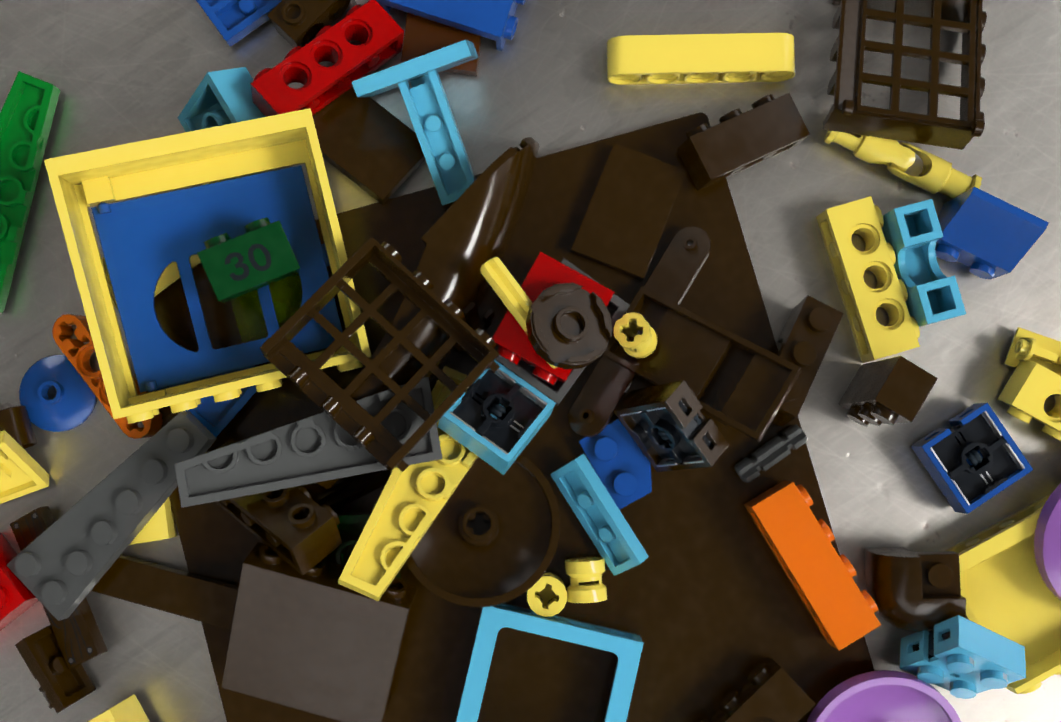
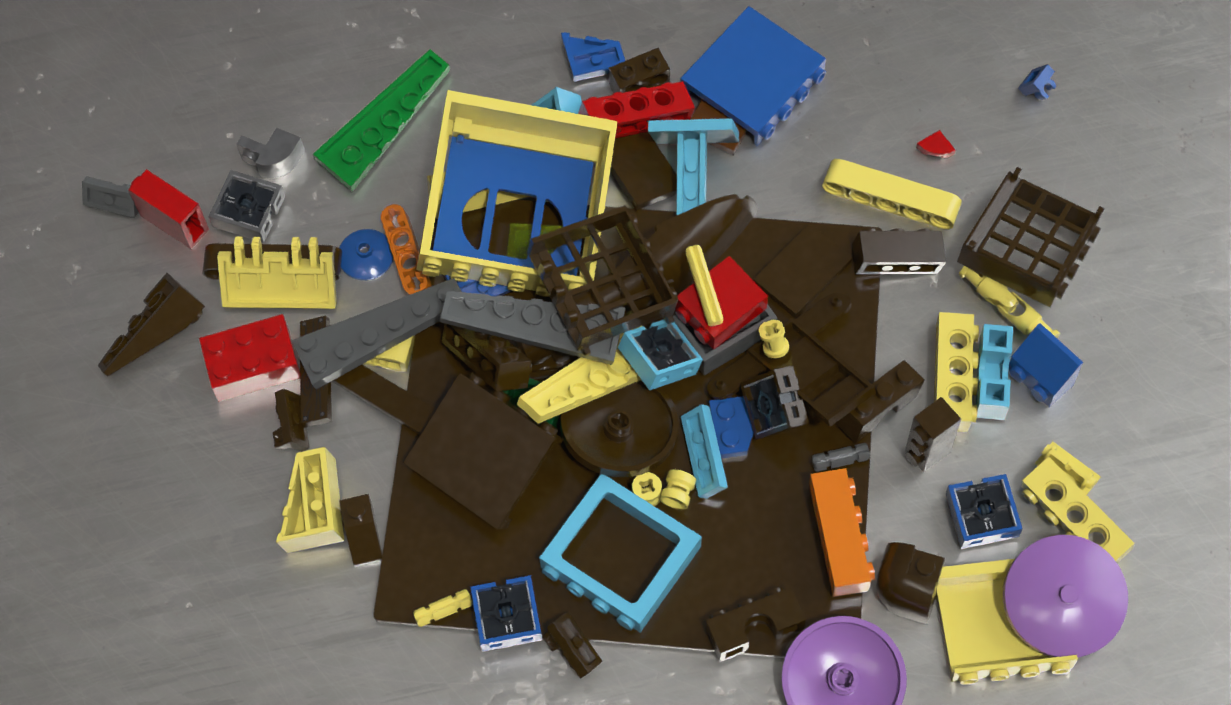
camera: 20 degrees right, 20 degrees down
dark green brick [197,217,300,303] -> none
dark brown tile [526,283,613,369] -> none
medium azure piece [900,615,1026,699] -> none

